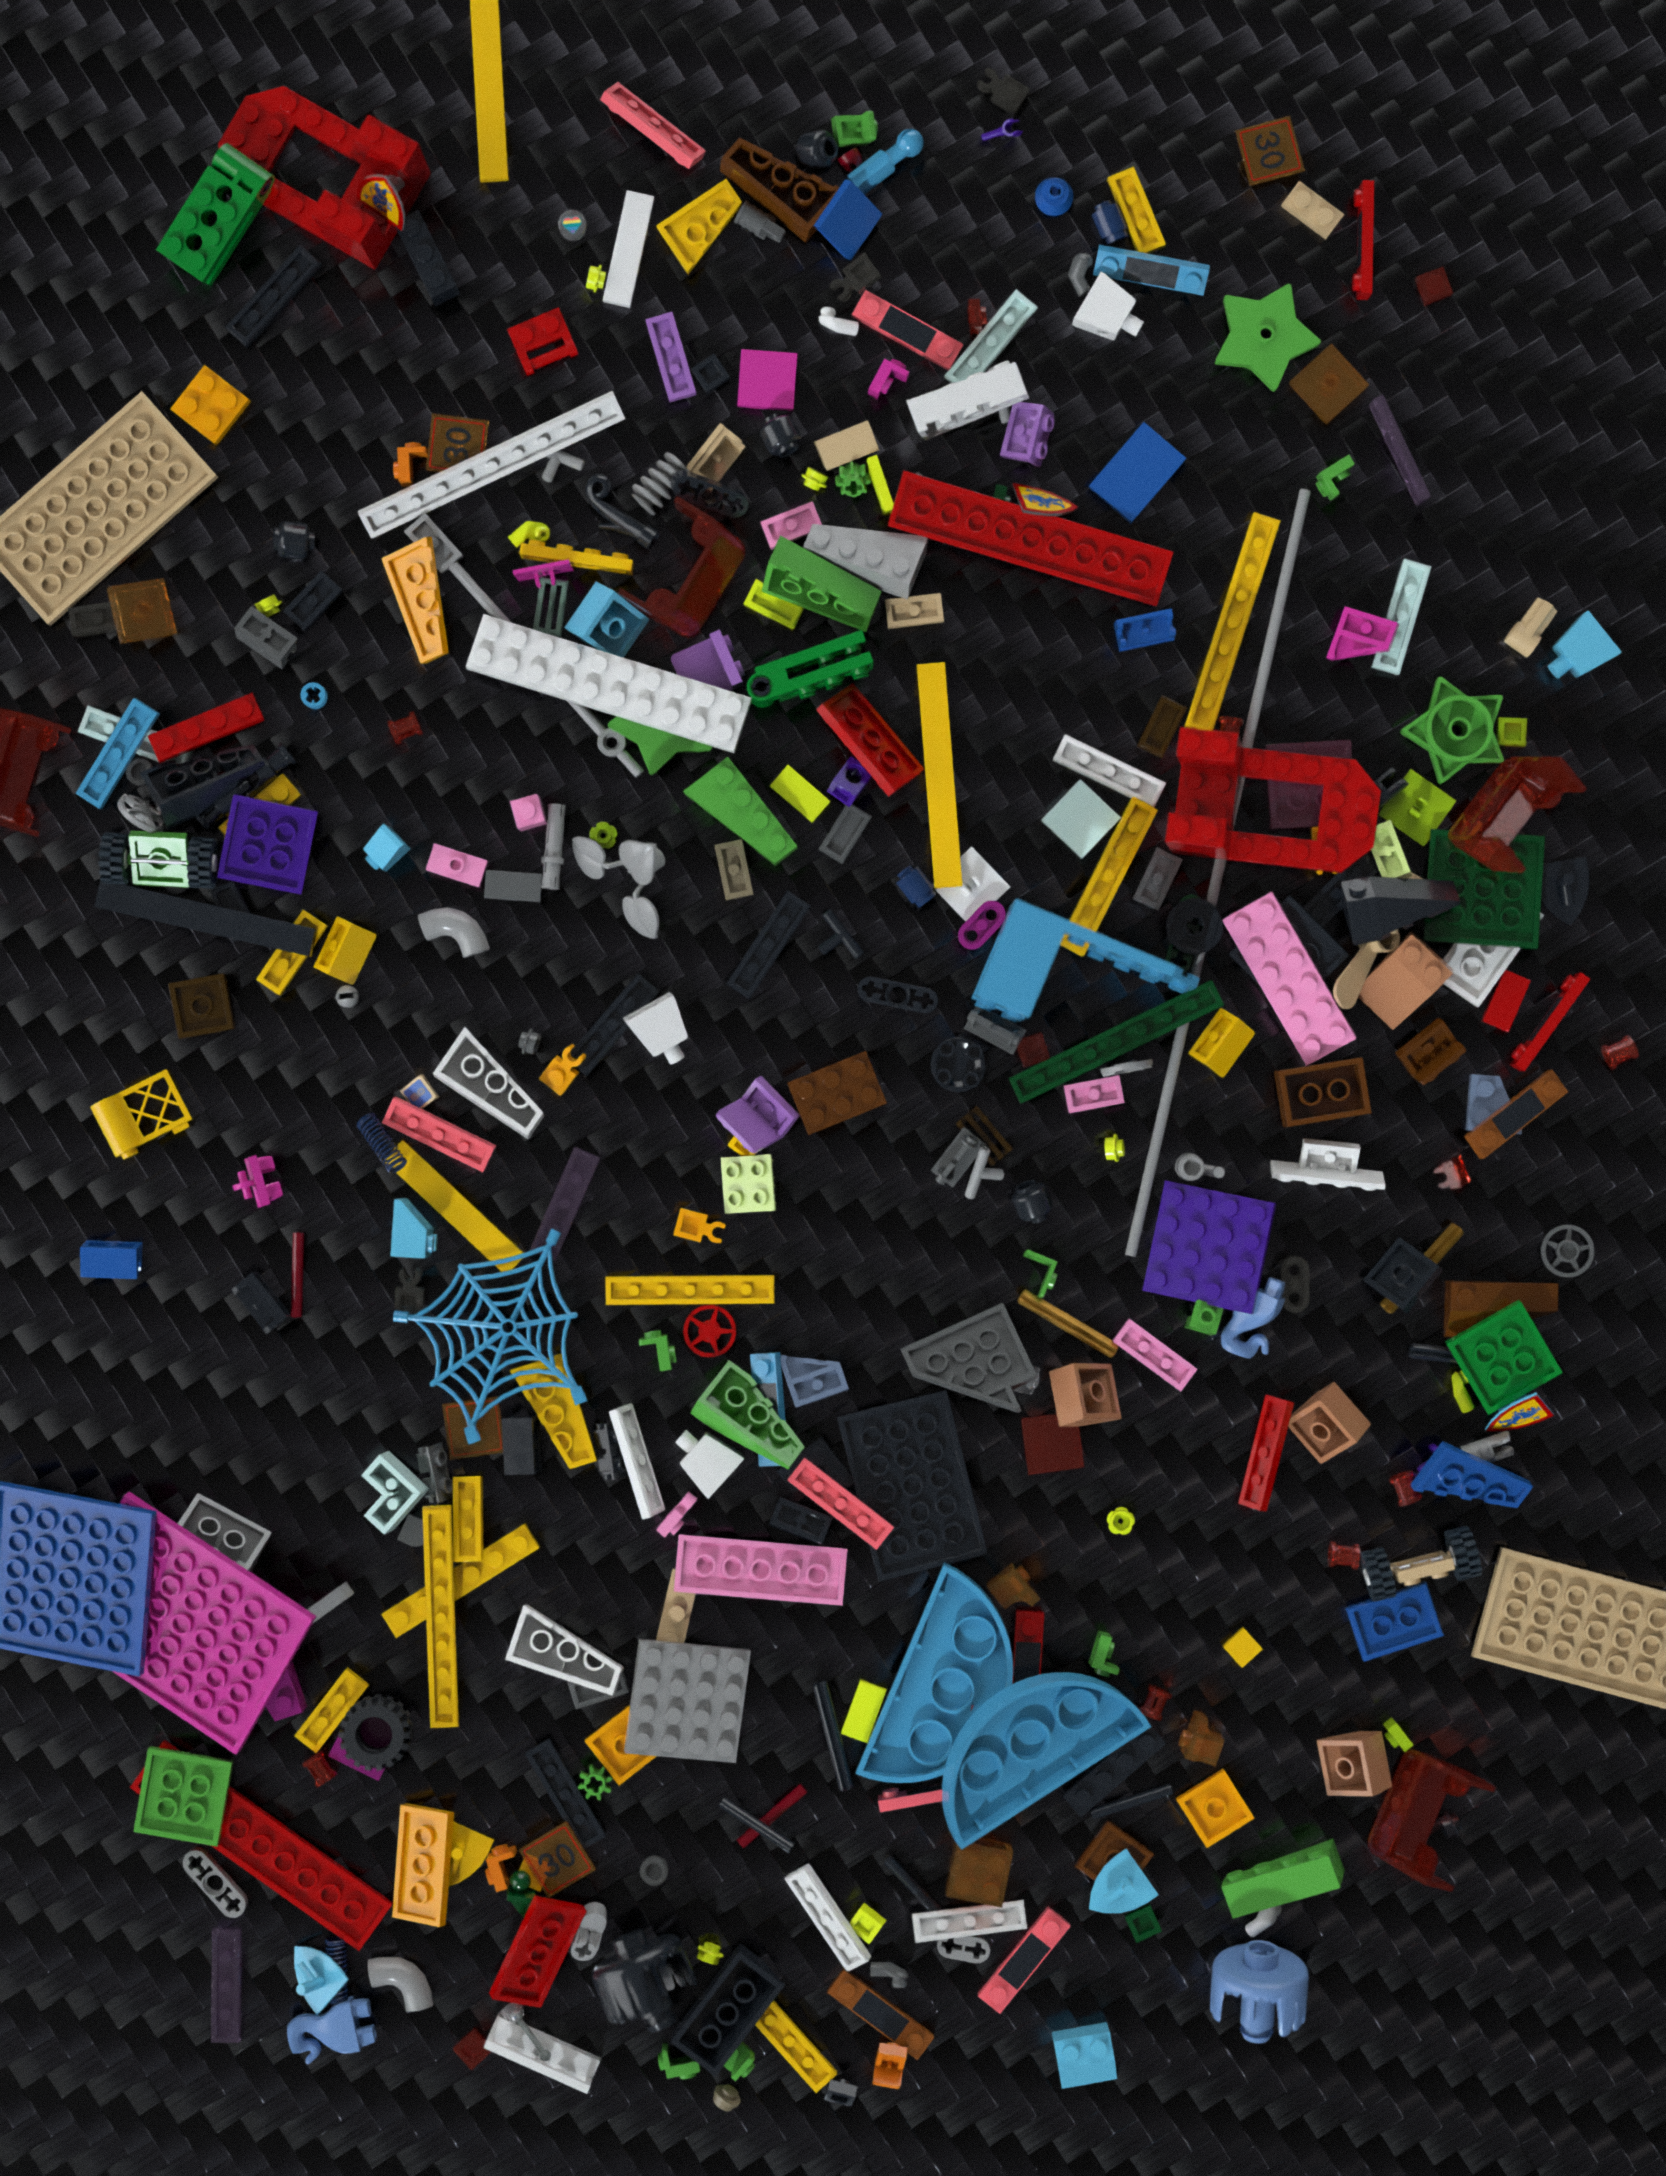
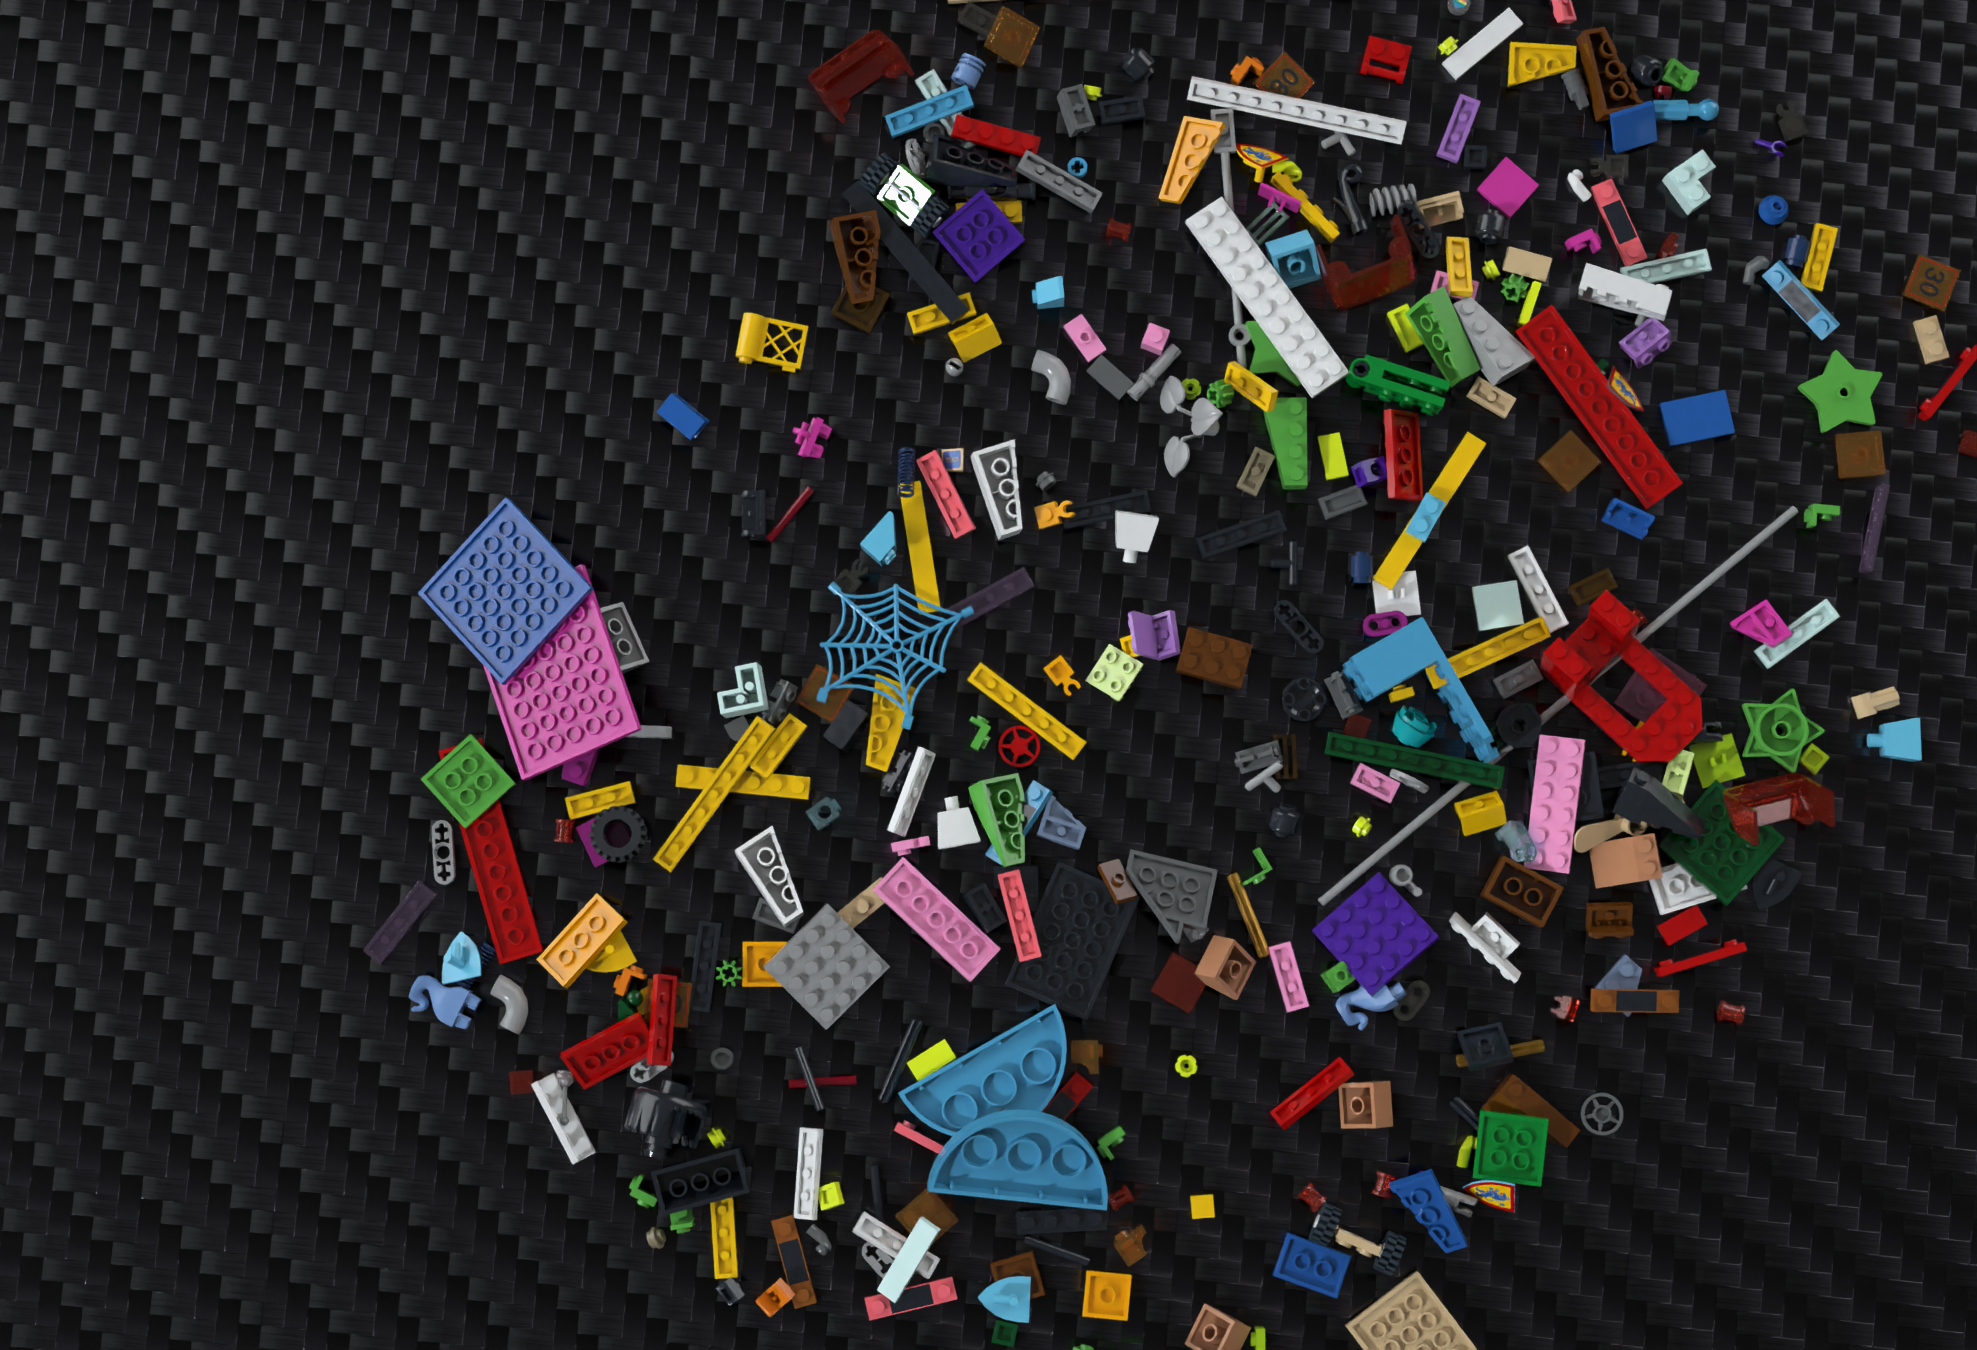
camera: 40 degrees right, 5 degrees down
medium lavender bracket [671,629,746,691] -> none
white torso [1072,272,1144,340] -> none
yellow tile [1184,512,1281,730] -> none
none -> red plate [647,974,677,1066]
none -> clear light blue brick [806,797,841,831]
none -> reddish brown wedge [829,210,881,305]
none -> light aqua tile [877,1216,941,1303]
none -> medium blue piece [951,53,986,90]
none -> dark grey plate [1015,150,1103,213]
none -> plate [1097,859,1137,905]
none -> bright green gear [1207,379,1234,408]
none -> yellow plate [1224,361,1278,412]
none -> shield [1236,143,1288,183]
none -> yellow plate [1388,684,1415,703]
none -> teal cone [1392,705,1437,748]
none -> medium azure plate [1405,492,1446,543]
none -> yellow plate [1445,237,1473,297]
none -> clear light blue leg [1495,821,1537,862]
none -> clear orange plate [1538,430,1601,492]
none -> light aqua brick [1662,149,1716,215]

